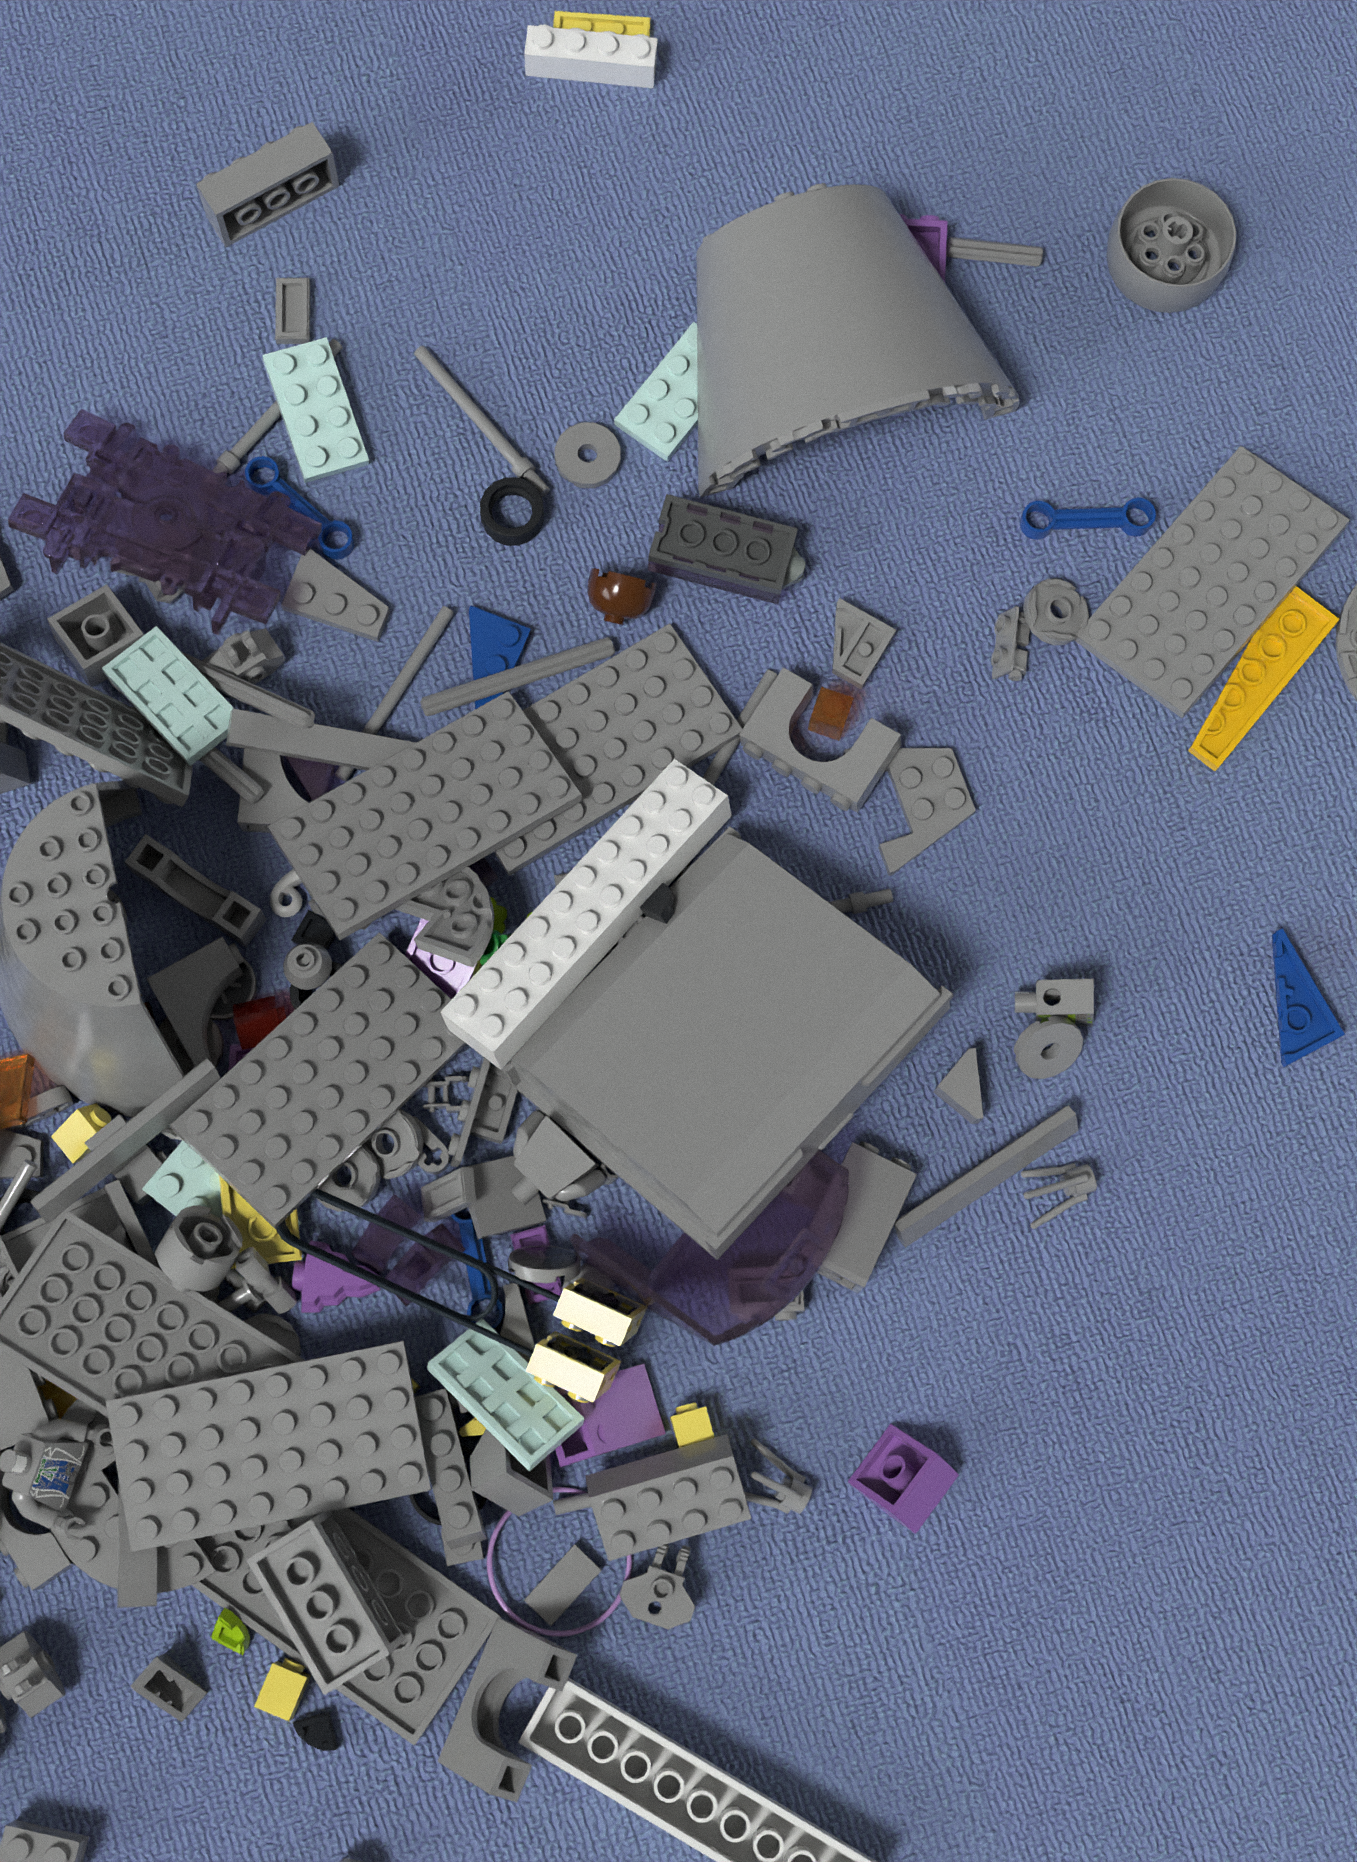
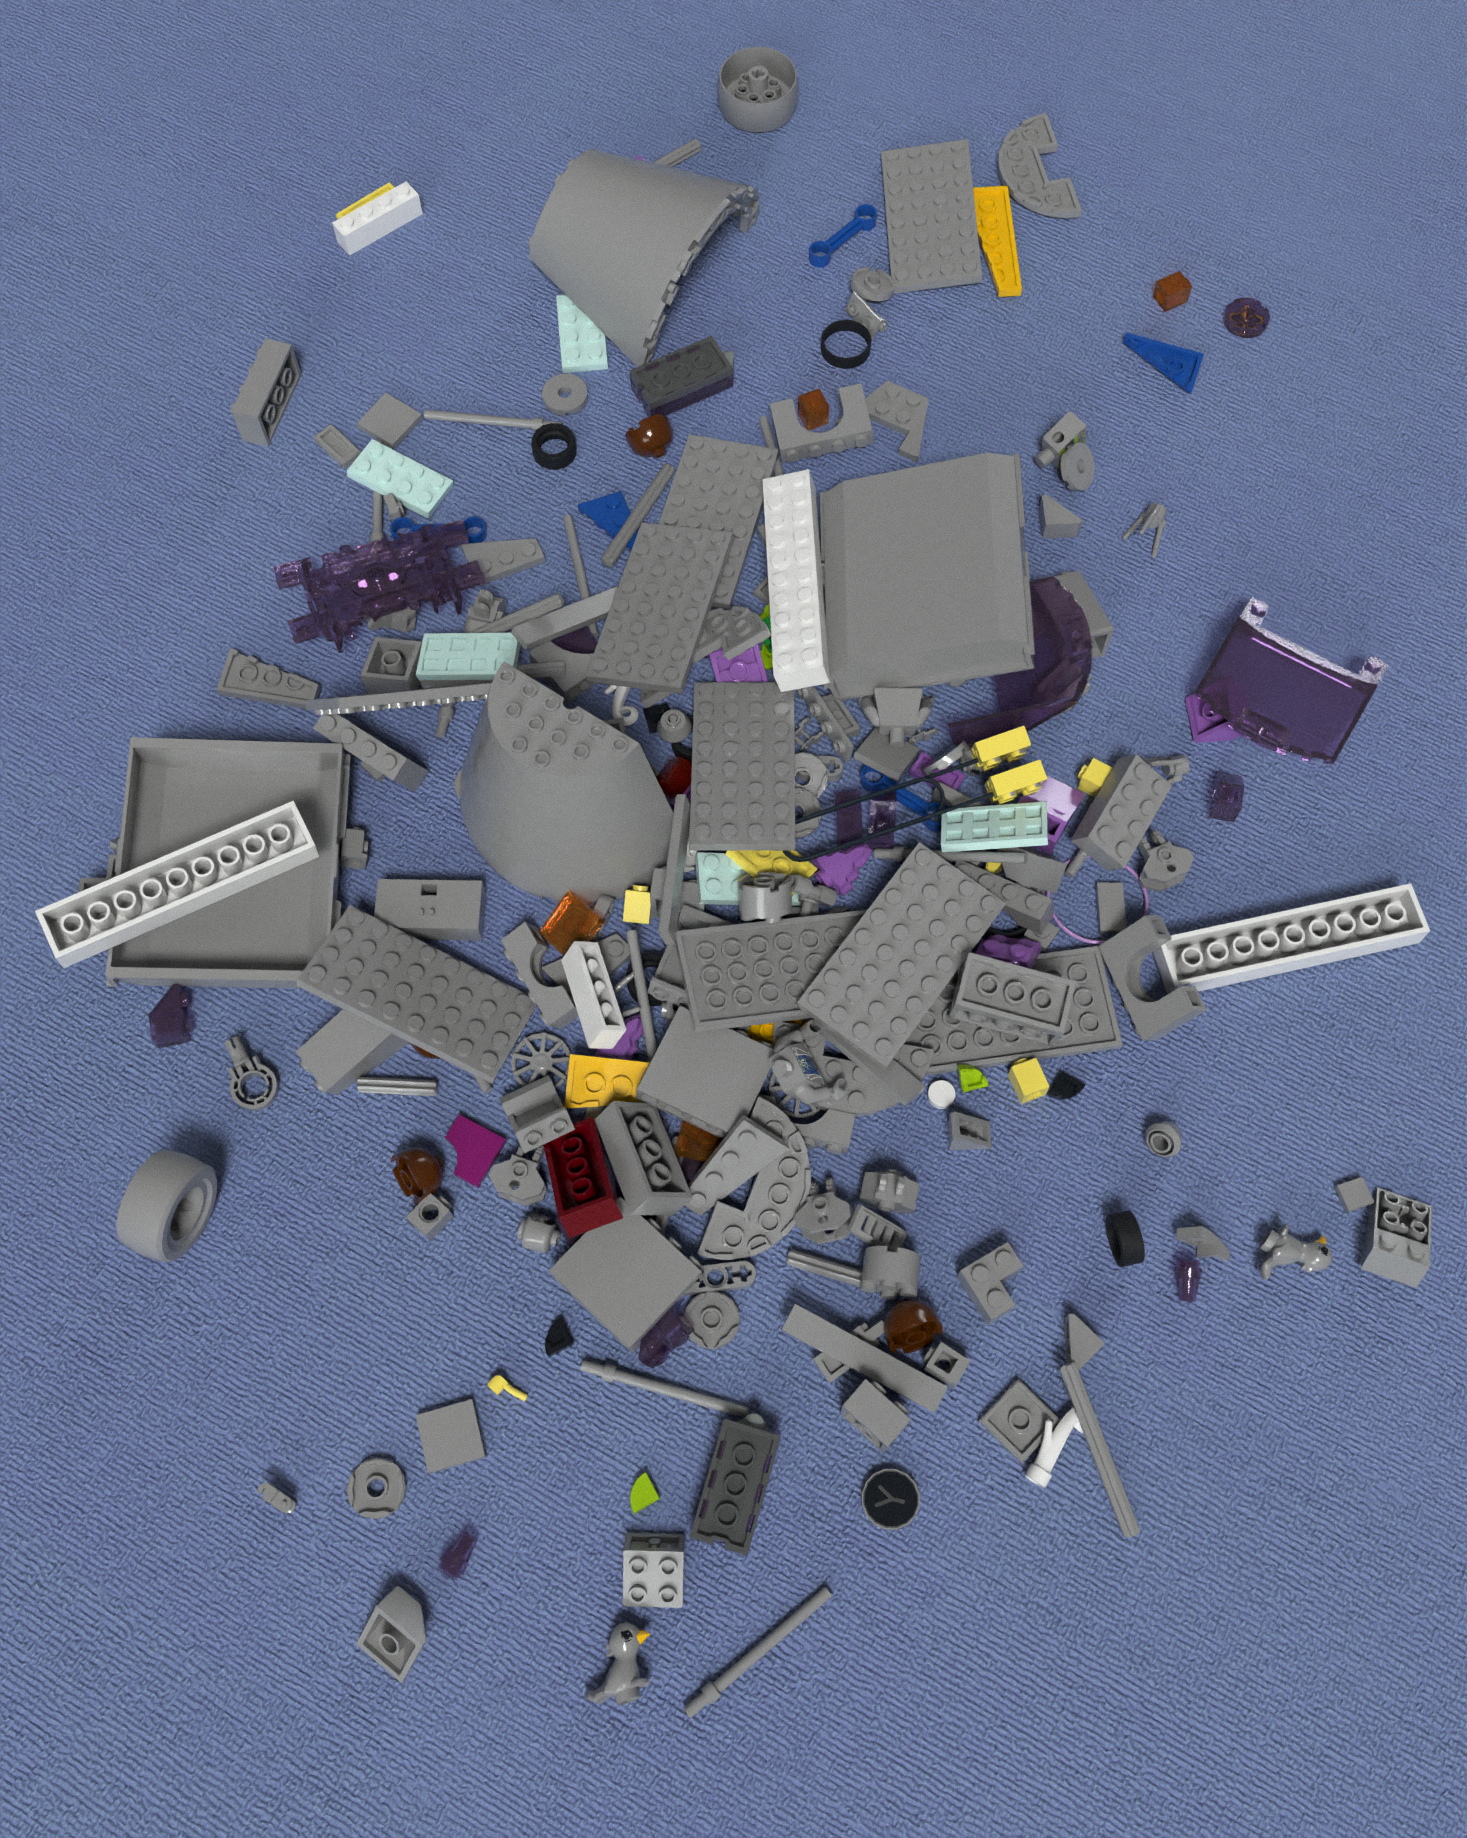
camera: 35 degrees left, 10 degrees down
light grey tile [421,1167,477,1222] -> none
black tile [640,883,675,924] -> none
light grey wing [832,598,896,690] -> none
light grey tile [894,1105,1079,1248] -> none
none -> light grey tile [357,393,423,450]
none -> light grey plate [383,493,405,522]
none -> black tyre [821,320,871,369]
none -> light grey bar [874,846,1027,863]
none -> white tile [927,1080,955,1109]
none -> medium lavender plate [975,934,1041,969]
none -> clear purple windscreen [1195,598,1389,764]
none -> clear purple slope [1208,771,1245,823]

